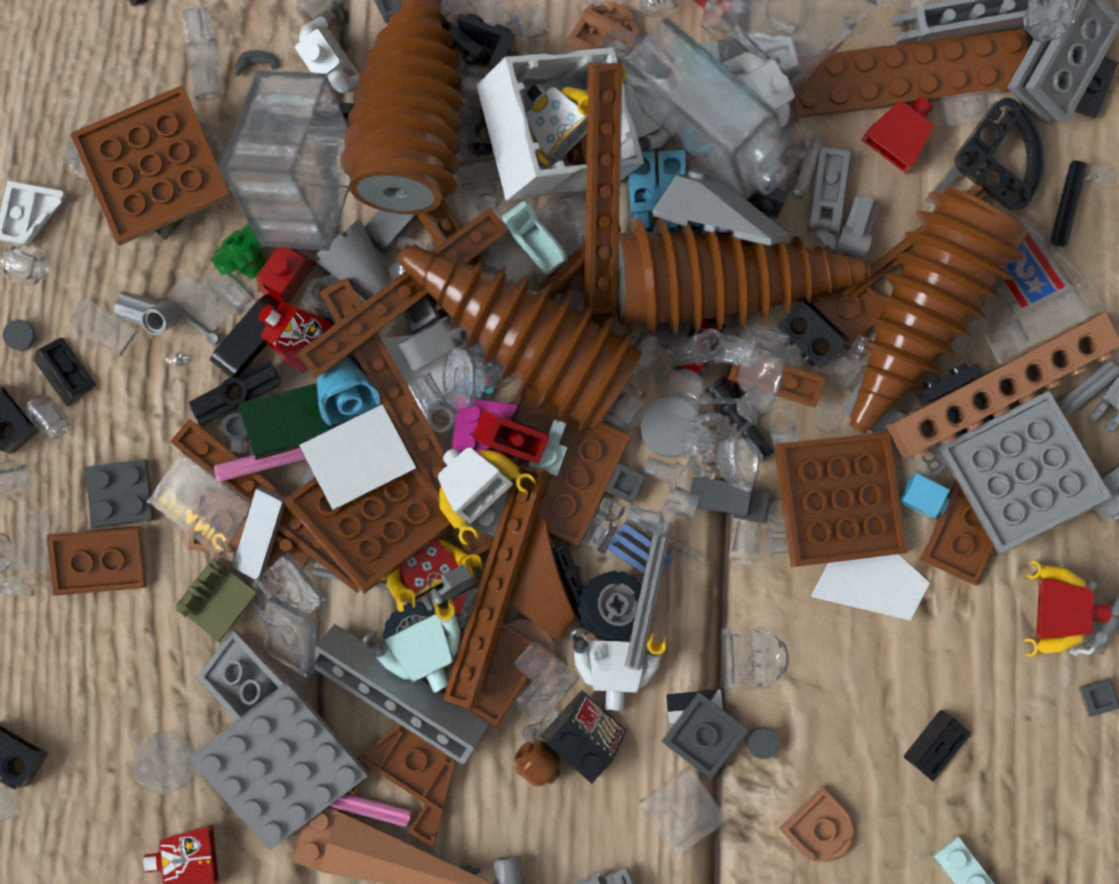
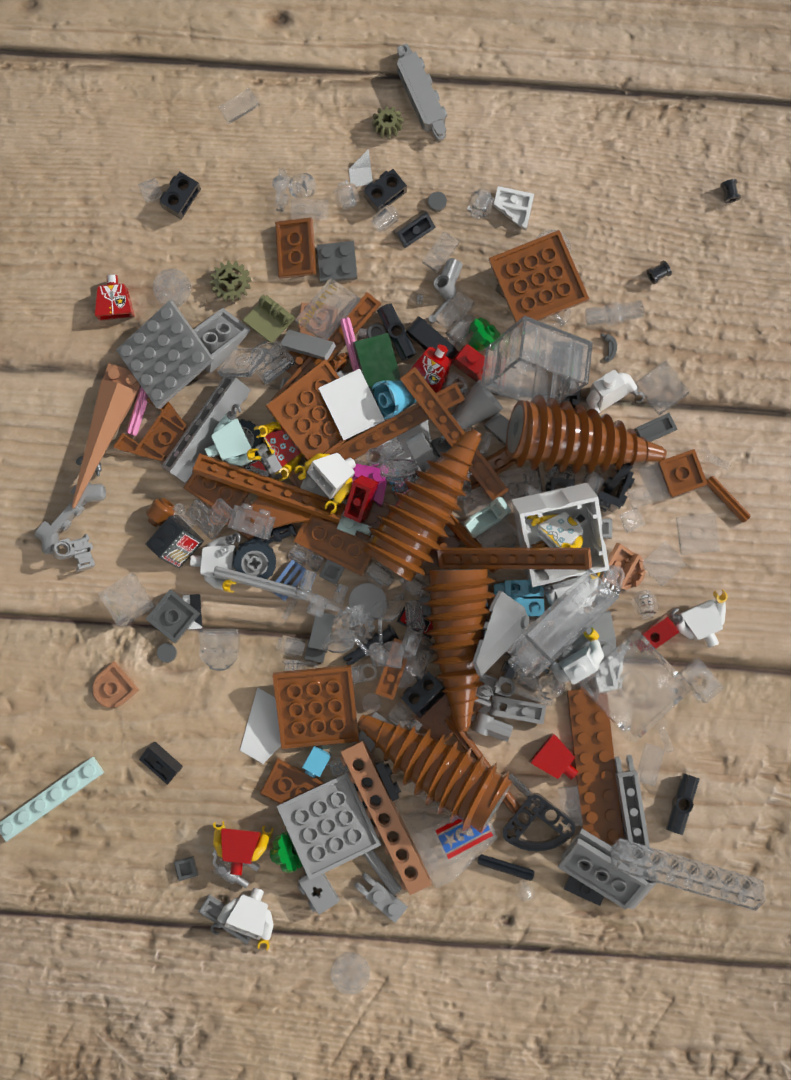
camera: 90 degrees right, 0 degrees up
none -> olive gear [210,260,252,302]
none -> clear brick [228,503,276,539]
none -> green plant [269,831,302,873]
none -> dark orange gear [329,353,349,373]
none -> light grey piece [475,674,515,708]

